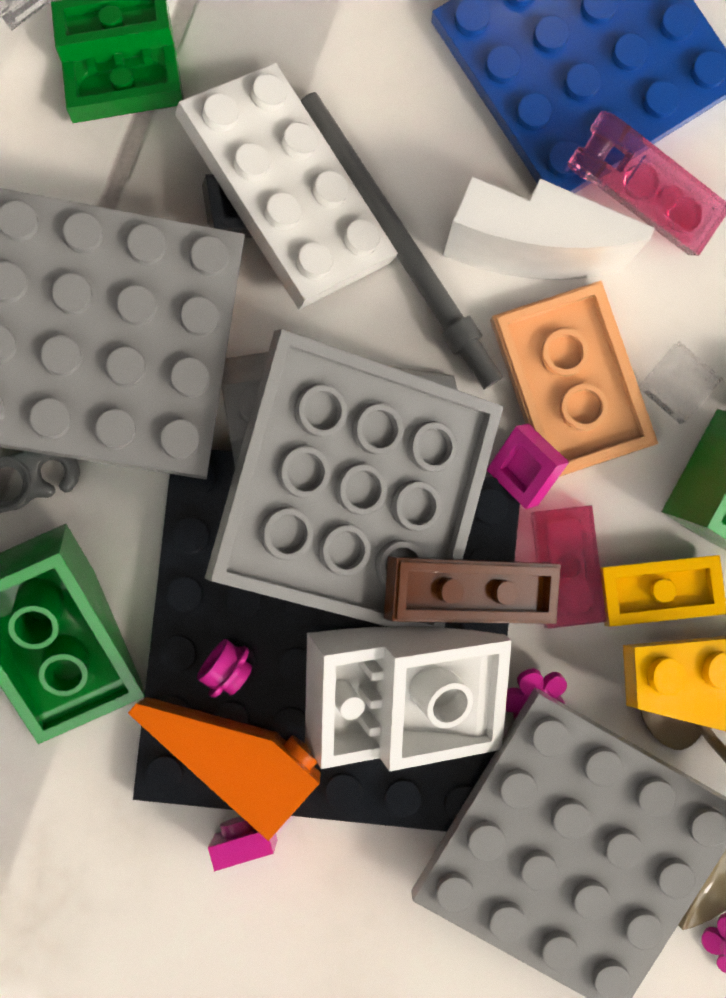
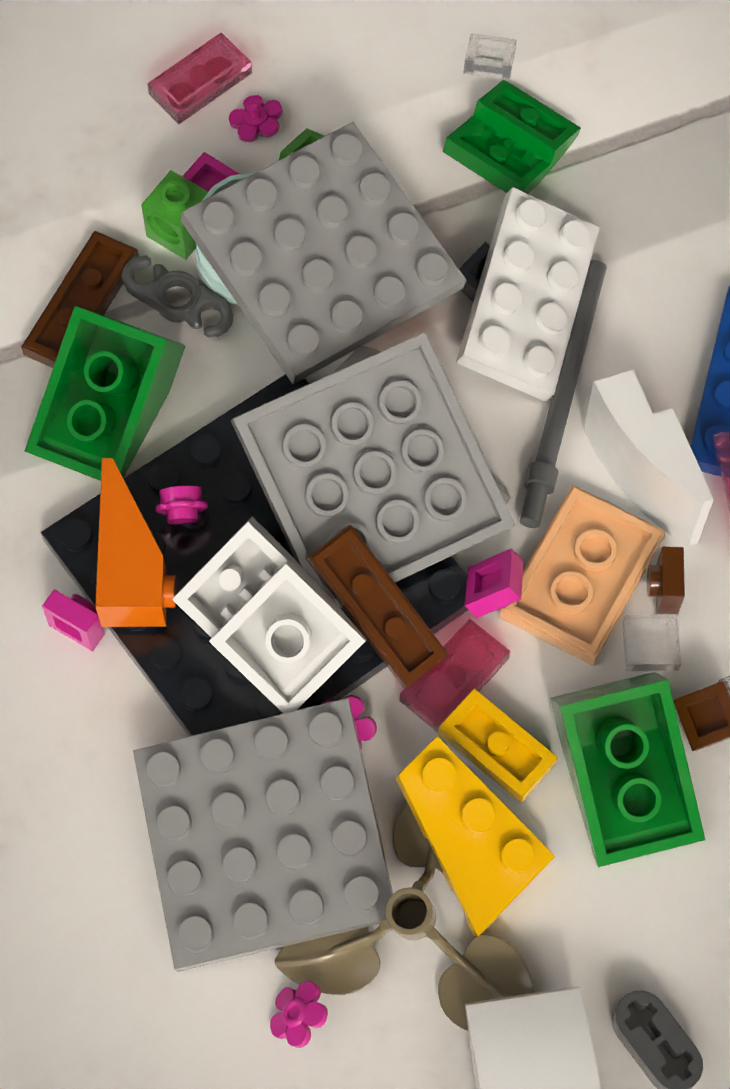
camera: 55 degrees right, 20 degrees down
none -> reddish brown plate [647,546,685,617]

